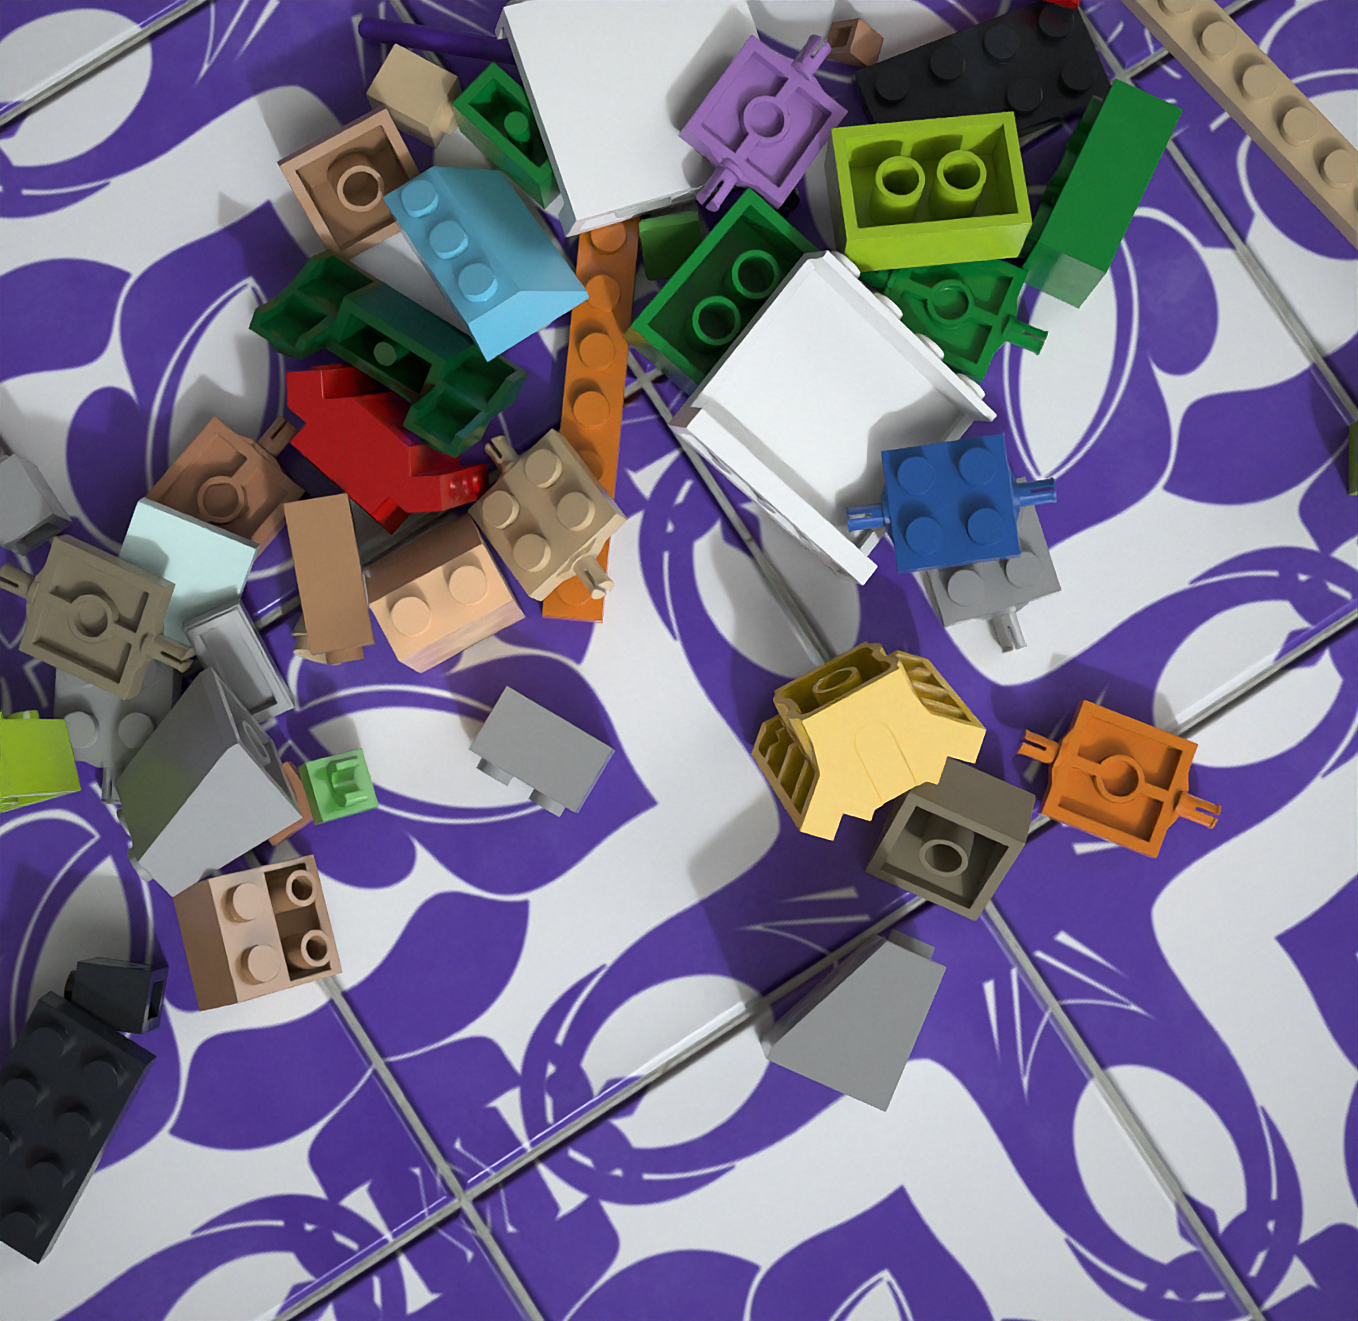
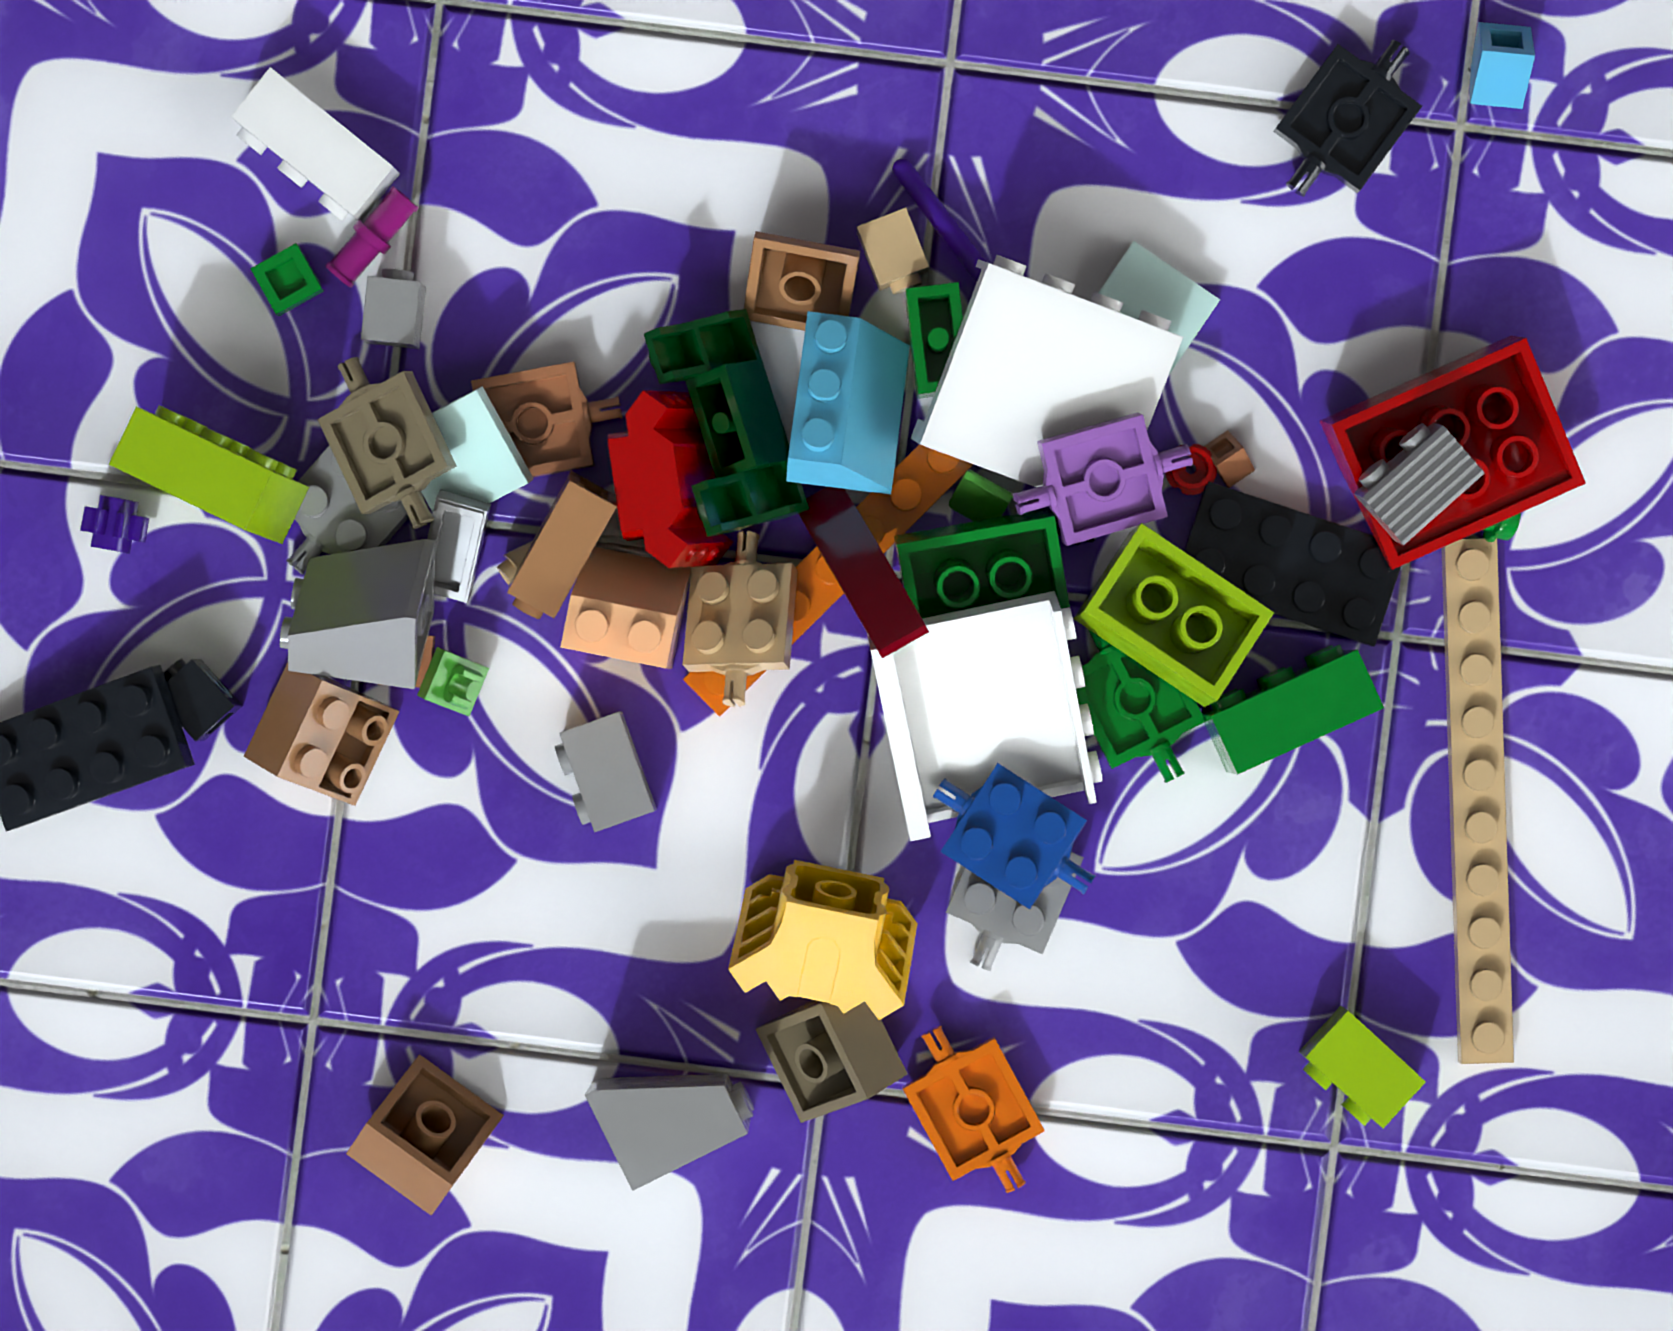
camera: 40 degrees right, 5 degrees up
none -> medium nougat slope [346,1054,504,1215]
none -> dark red slope [798,487,929,658]
none -> red plate [1165,444,1217,495]

